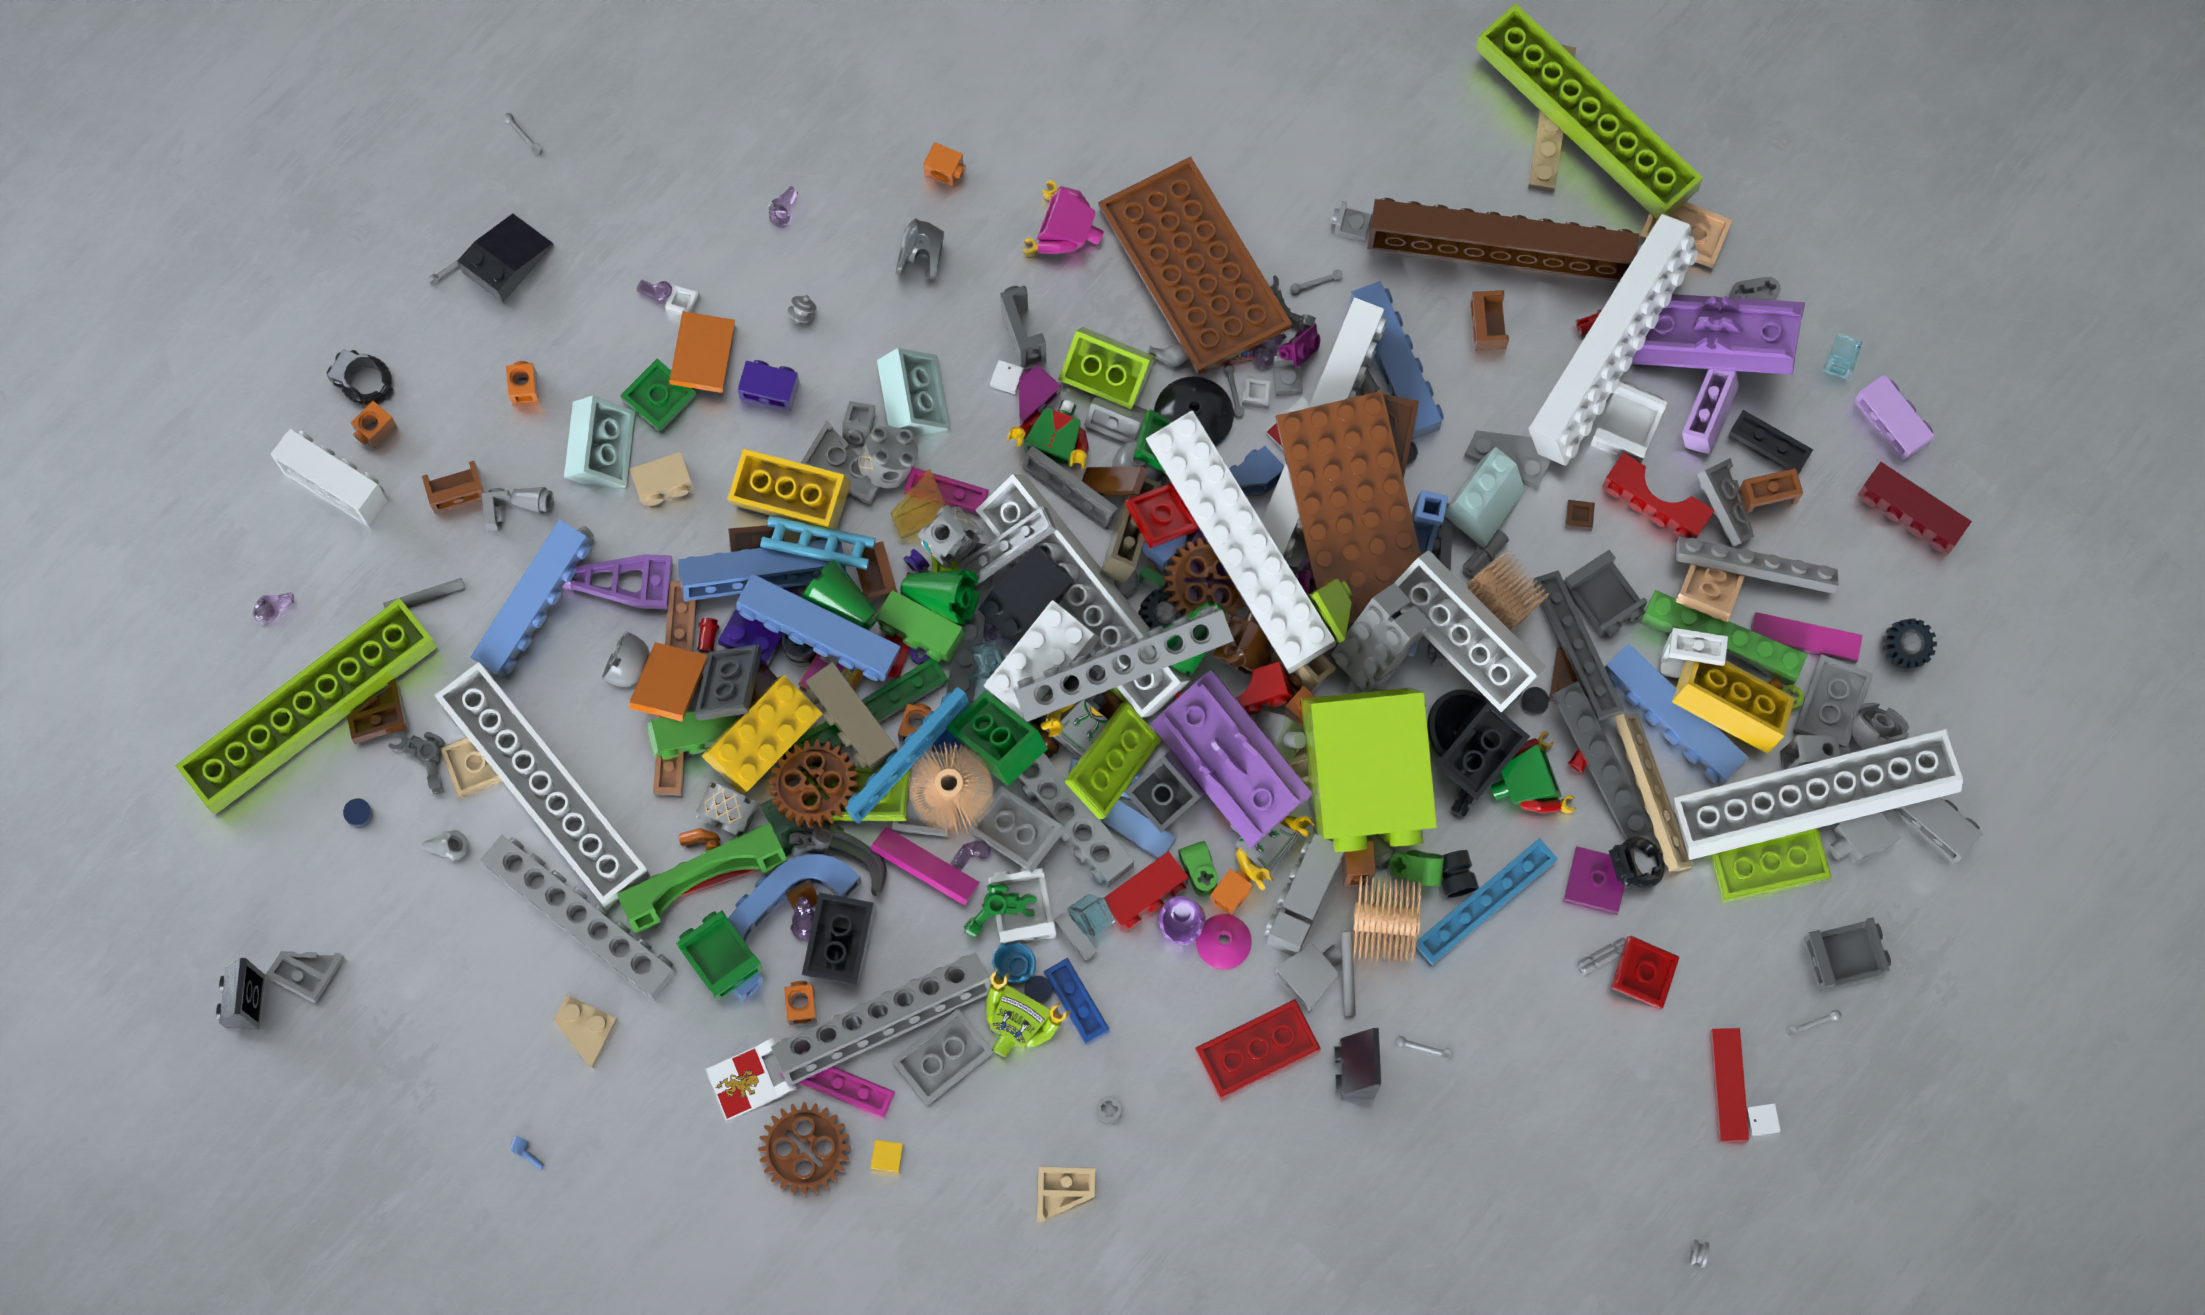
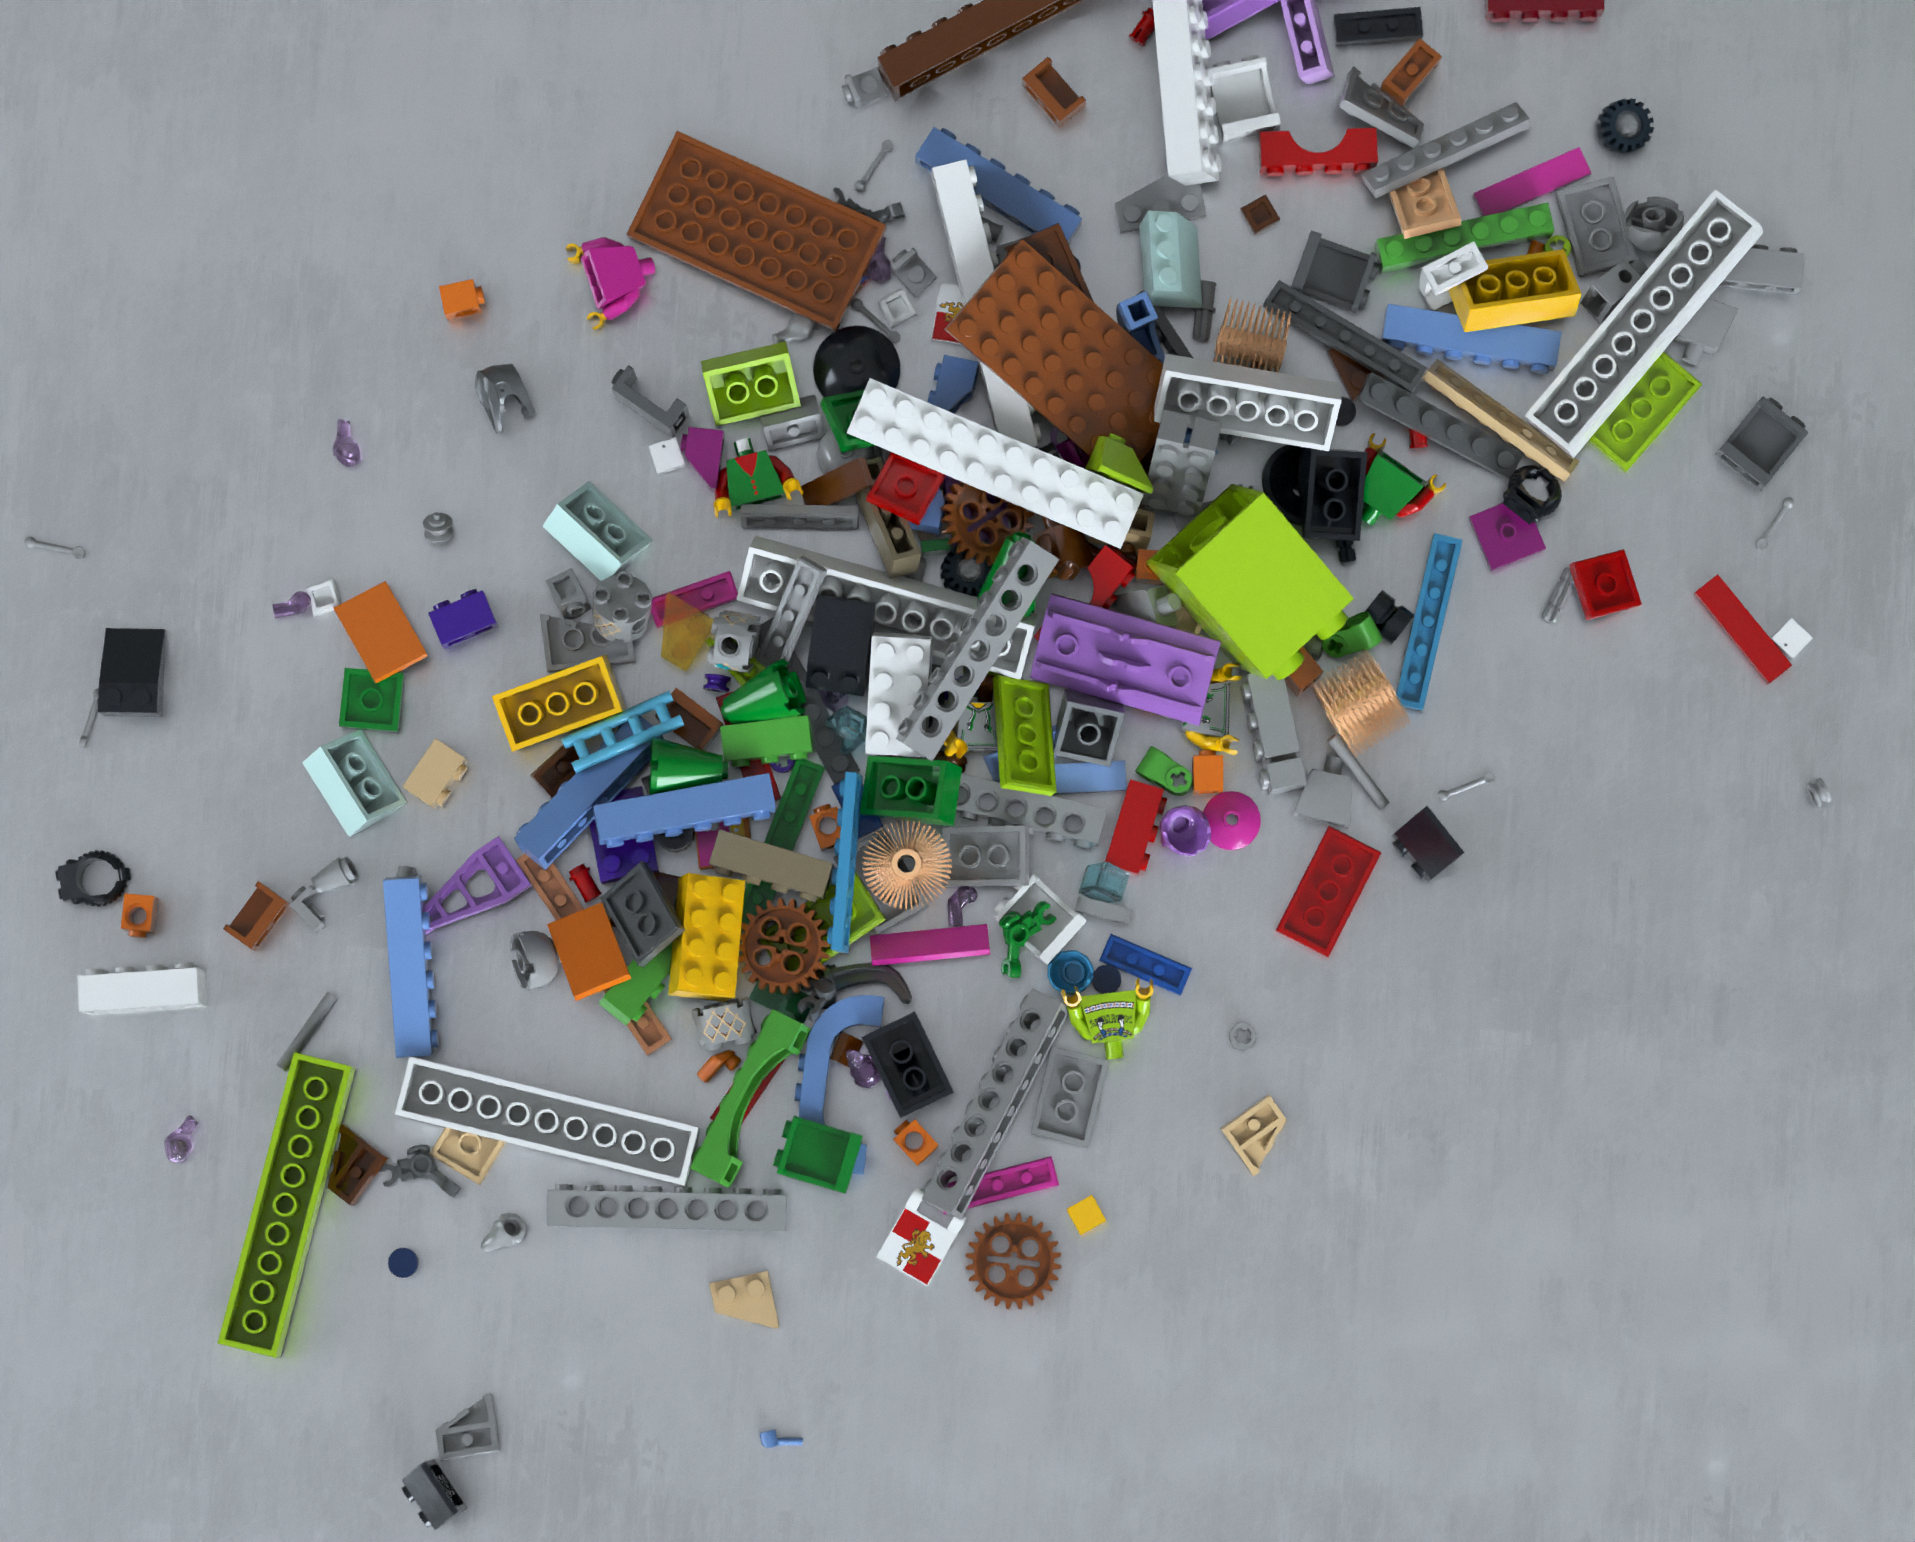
camera: 35 degrees left, 10 degrees up
orange brick [506,361,539,405] -> none
magenta hinge [1278,324,1321,368] -> none

